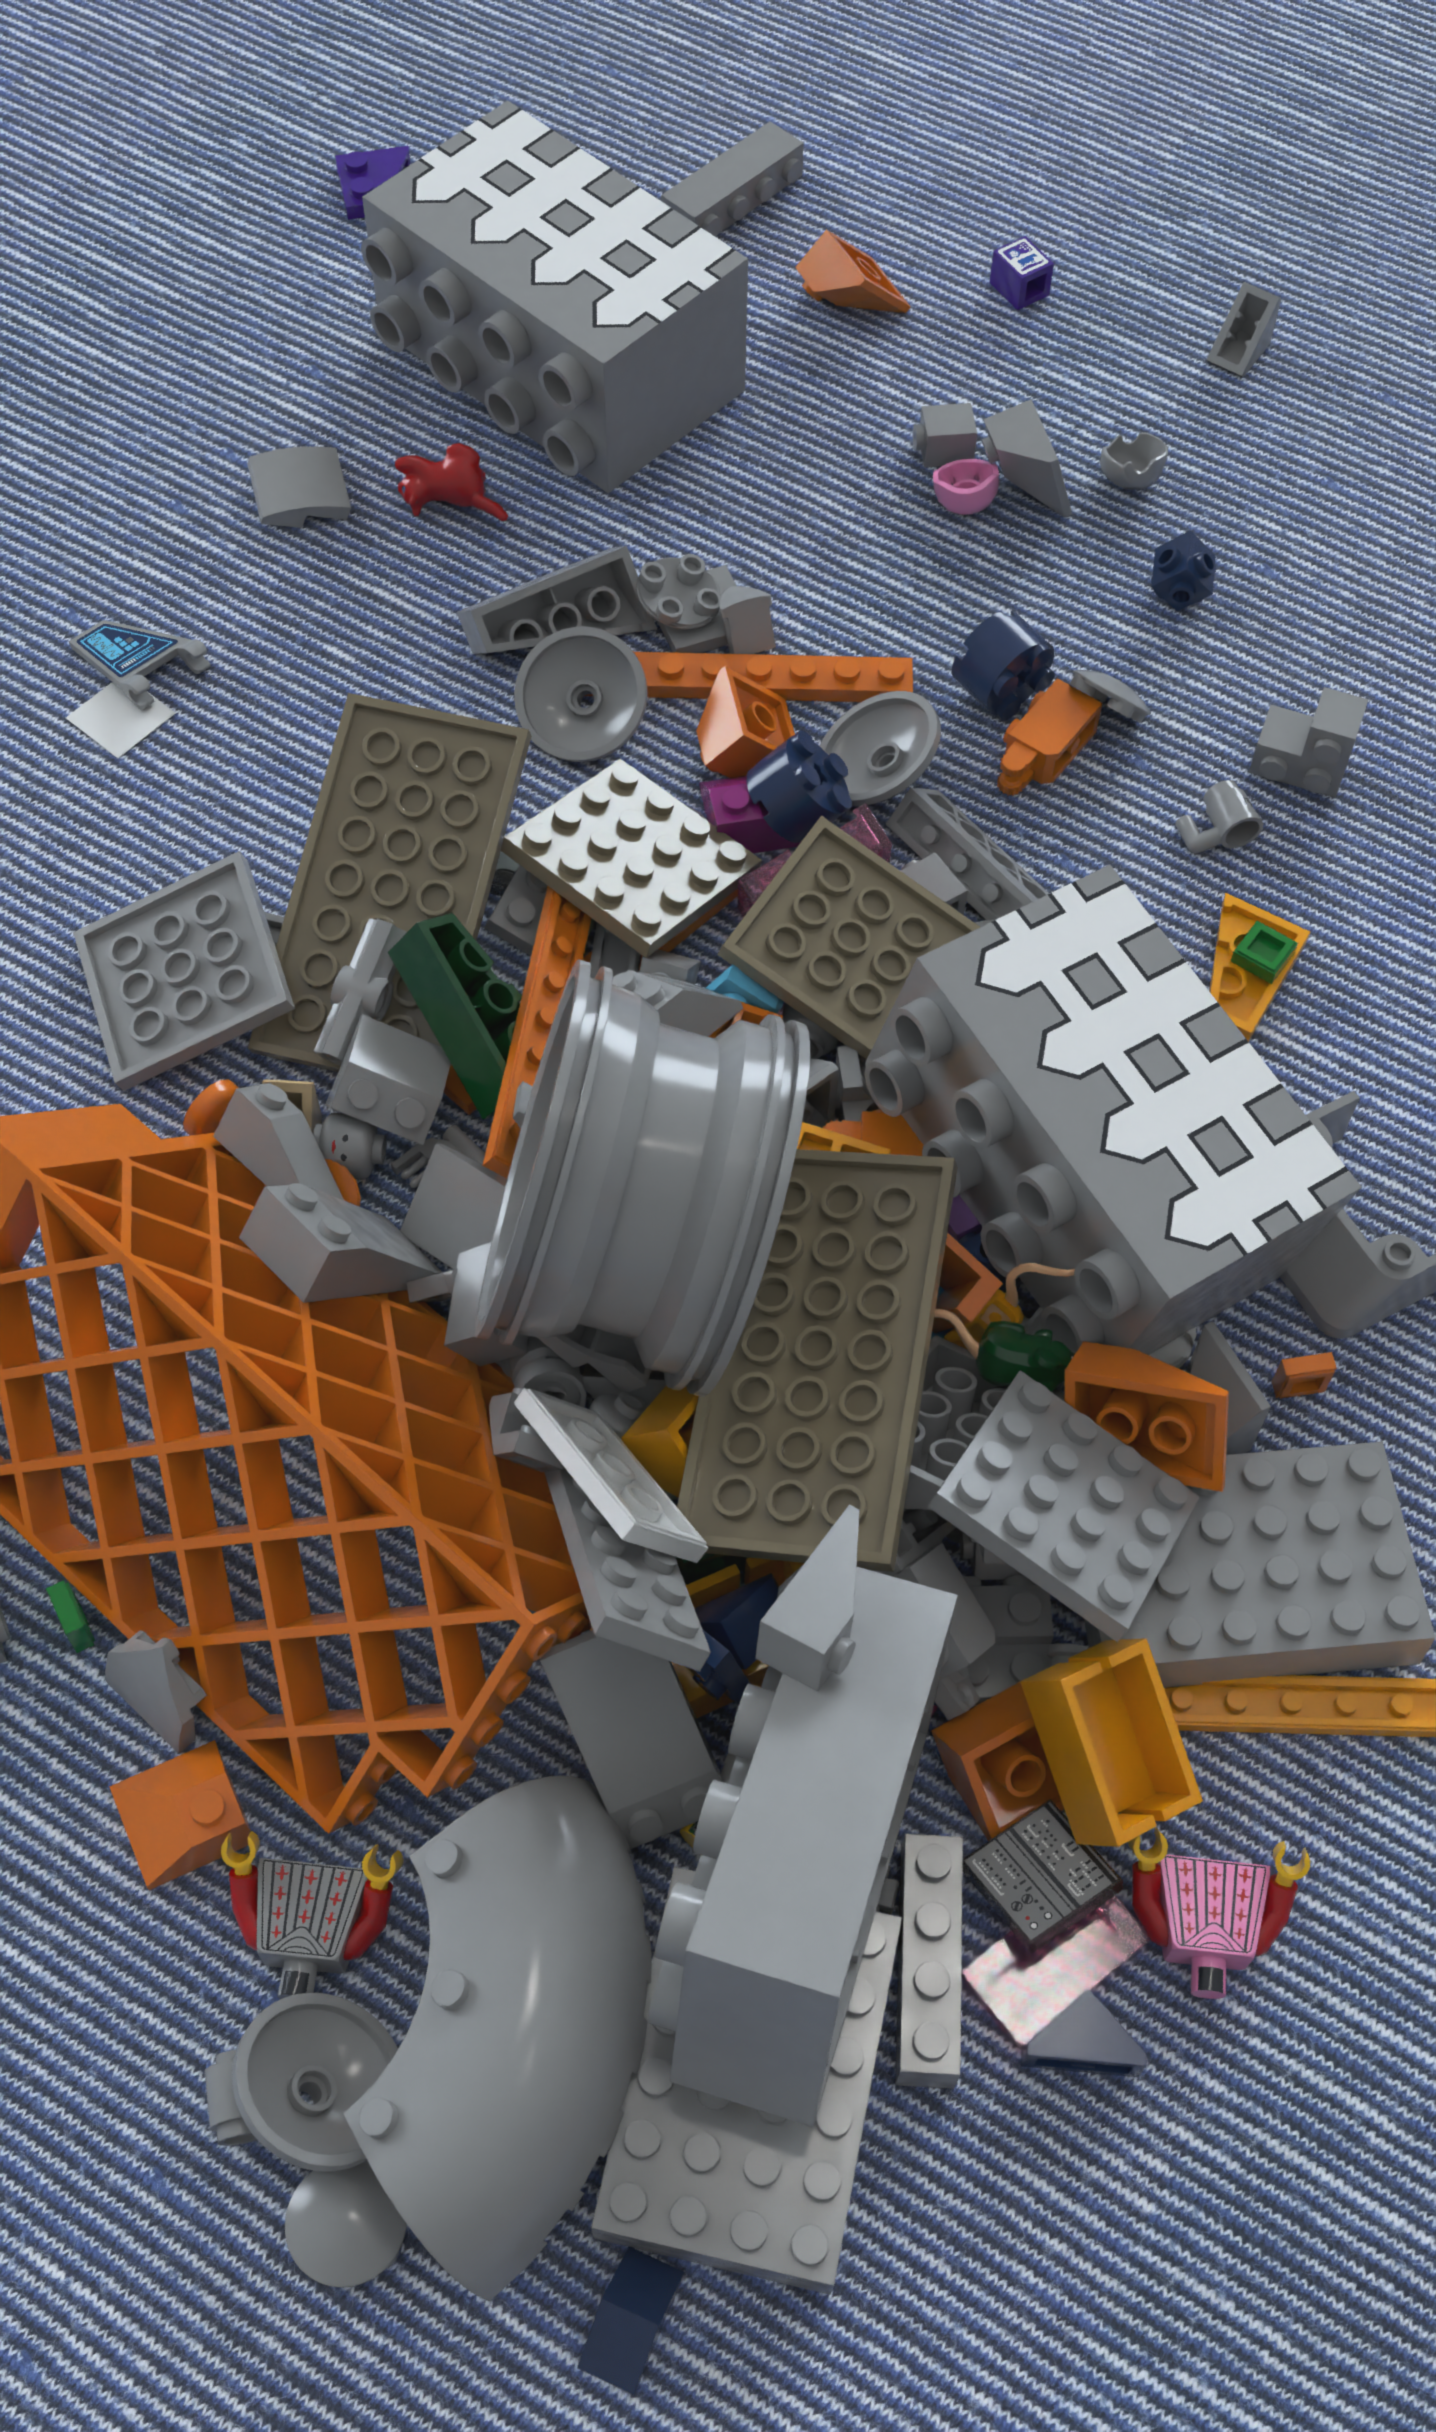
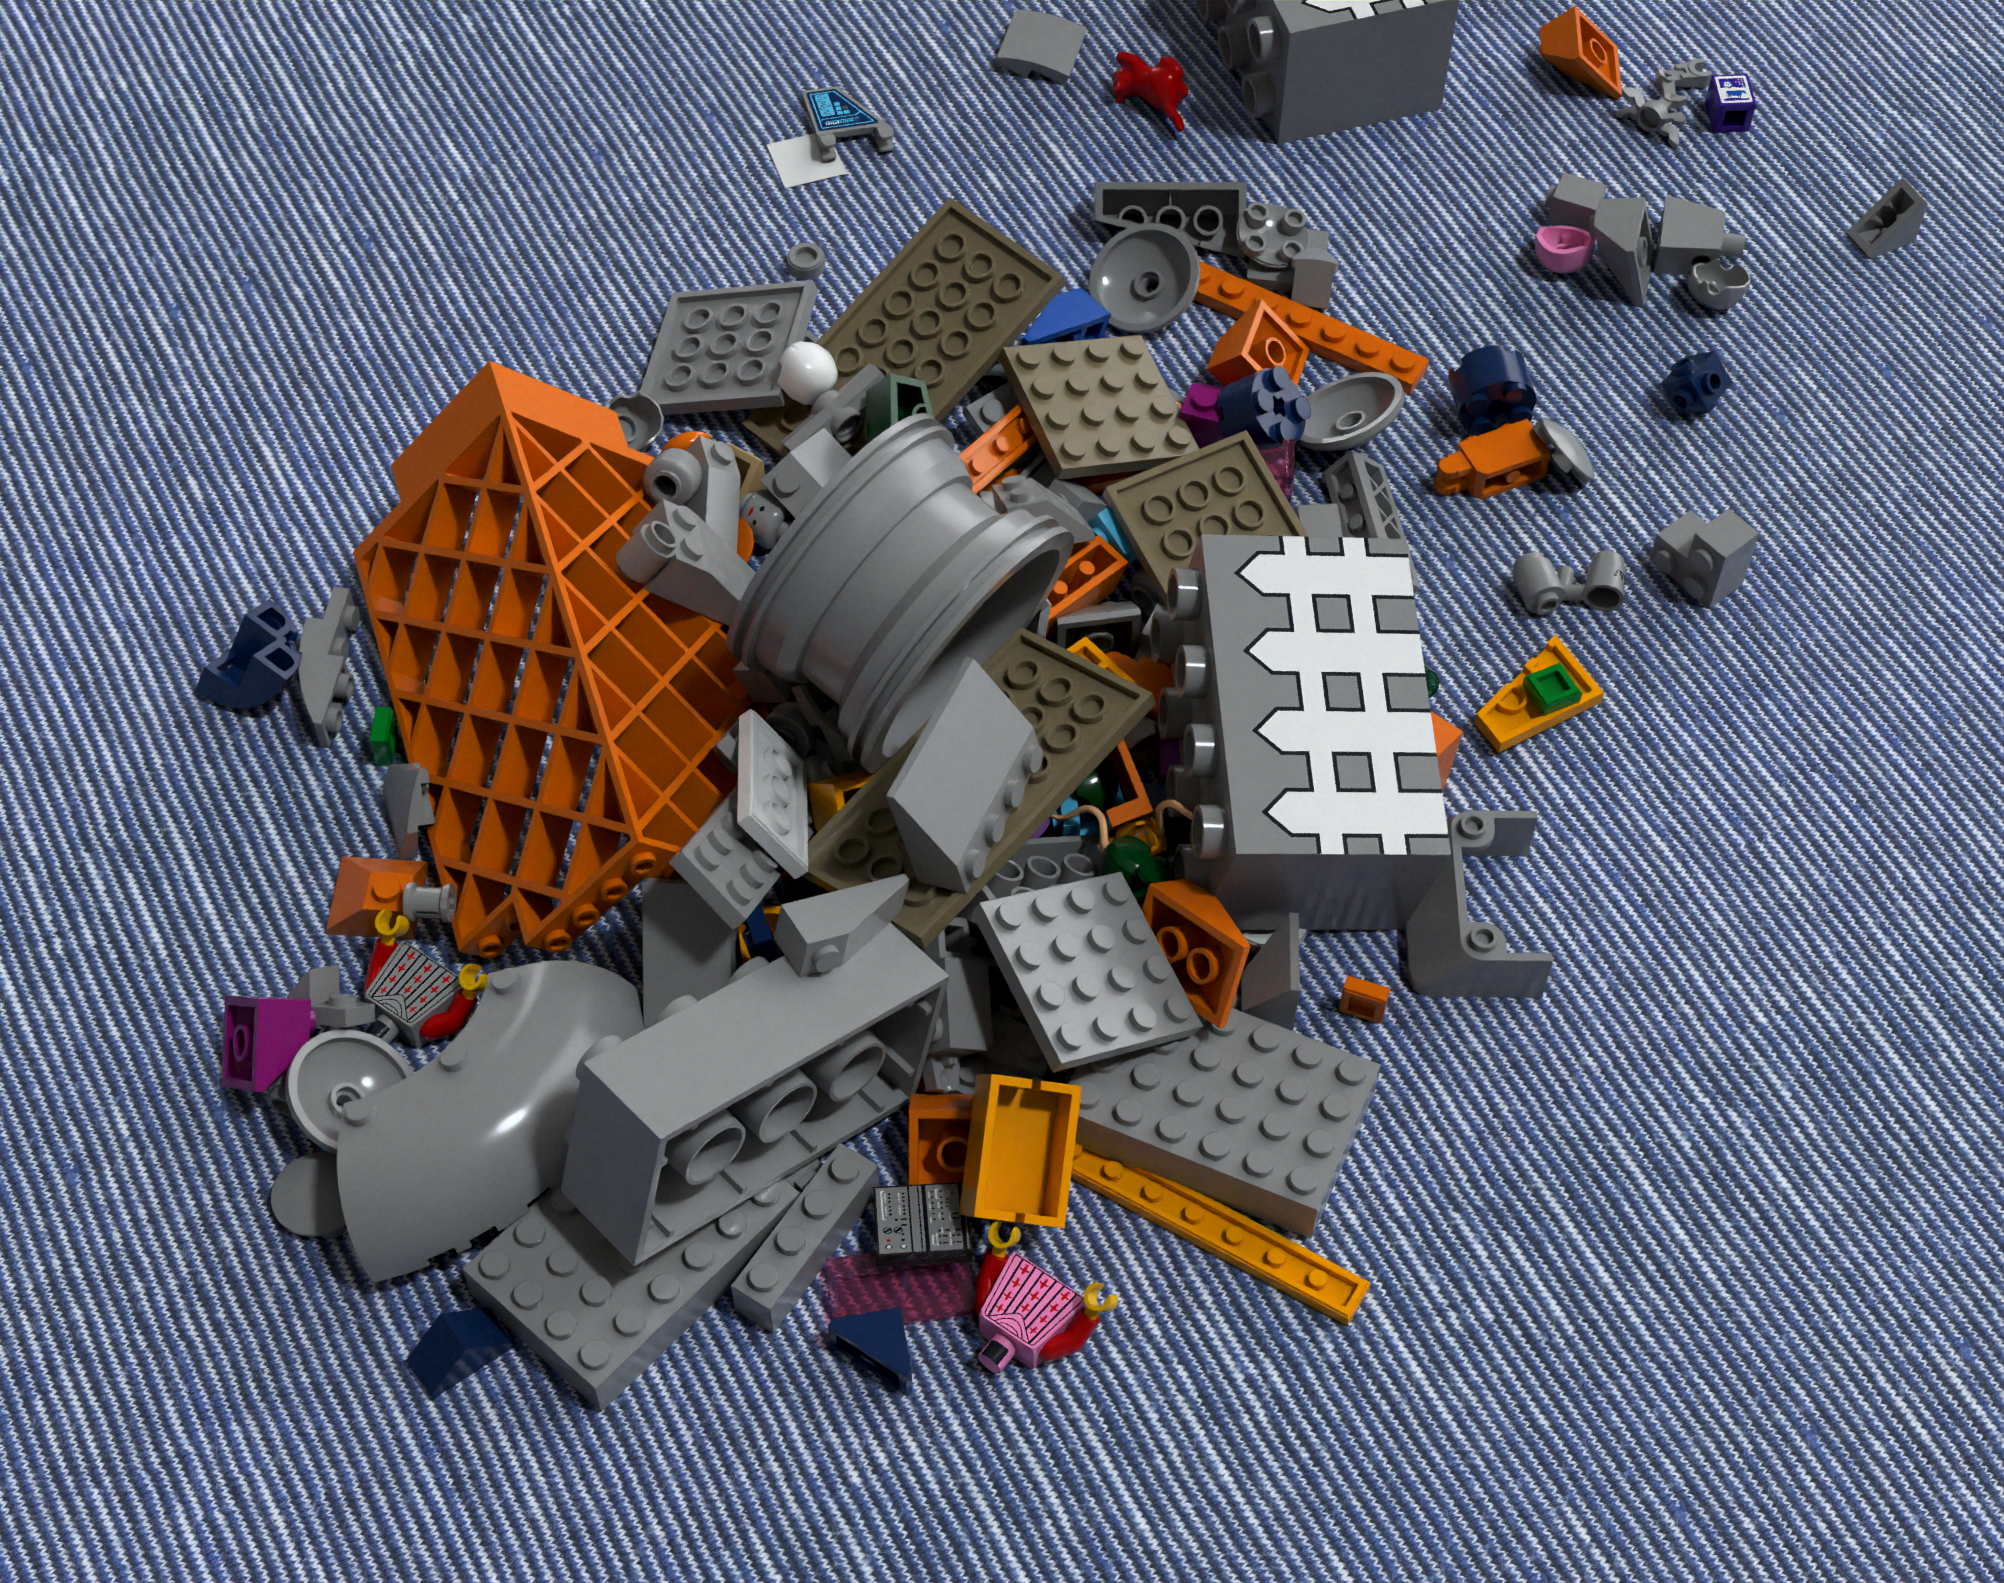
camera: 30 degrees right, 5 degrees down
none -> magenta slope [221,995,316,1092]
none -> light grey slope [287,965,375,1028]
none -> light grey bush [403,882,456,923]
none -> light grey hair [604,392,664,452]
none -> light grey brick [616,521,678,583]
none -> light grey head [643,448,702,506]
none -> white hair [778,341,838,405]
none -> light grey tile [787,243,825,280]
none -> light grey slope [886,657,1043,894]
none -> blue slope [1021,288,1111,346]
none -> light grey brick [1513,552,1565,614]
none -> light grey piece [1616,59,1712,148]
none -> light grey torso [1653,196,1745,275]

